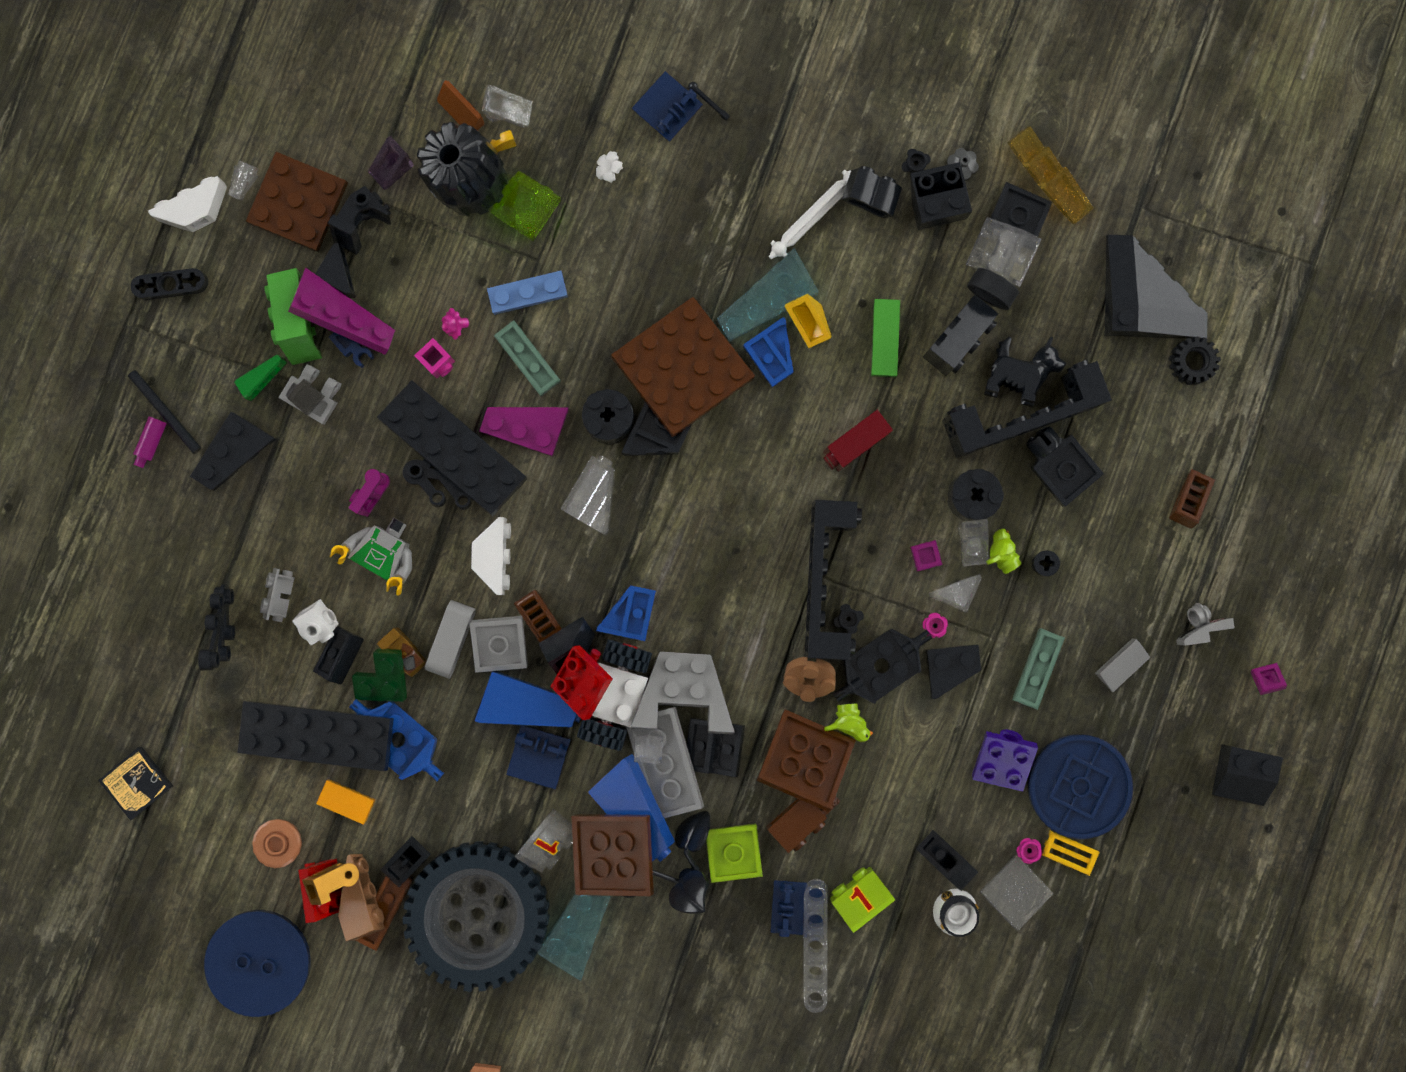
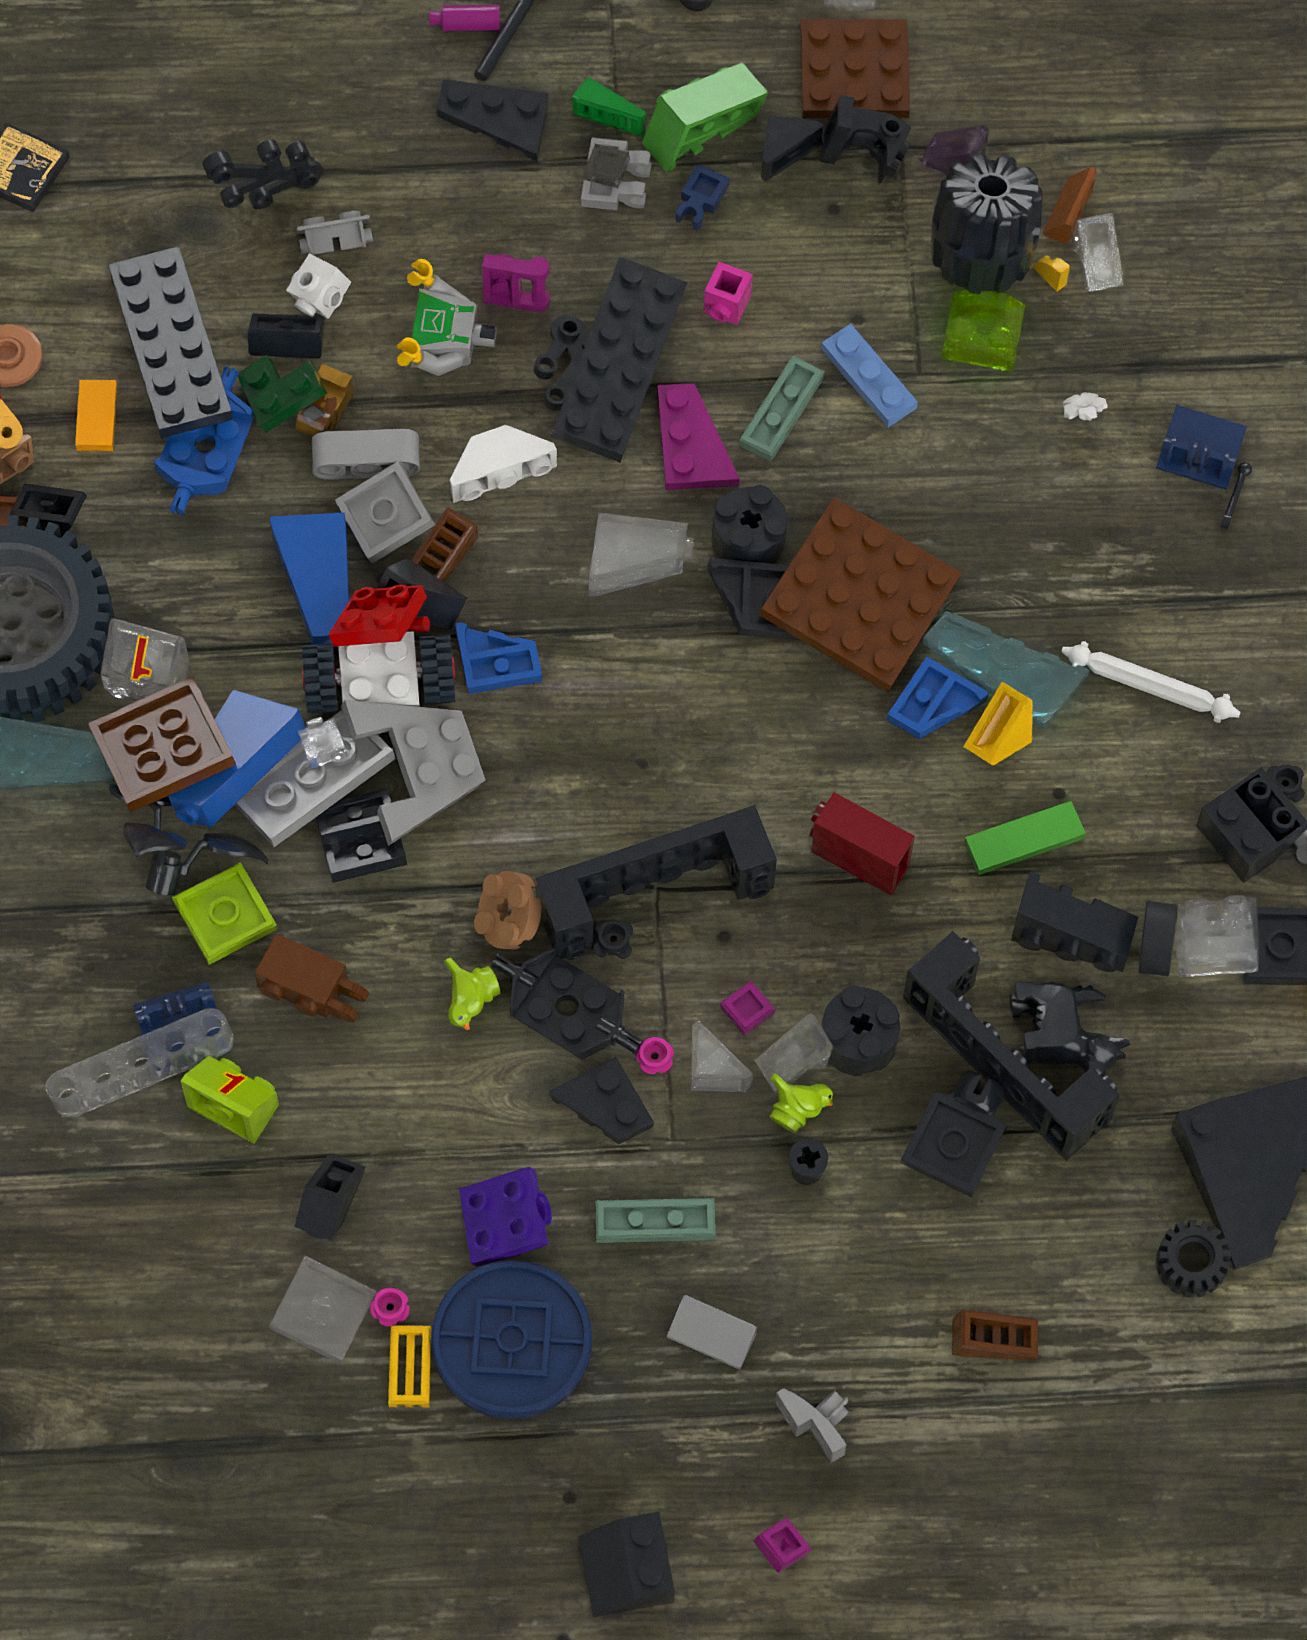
camera: 70 degrees right, 20 degrees down
magenta wing [288,268,395,355] -> none
dark pink plant [441,308,469,340] -> none
dark blue hinge [506,725,571,789] -> none
reddish brown plate [756,709,856,812] -> none
black brick [842,166,902,218] -> none
white piece [933,889,979,937] -> none

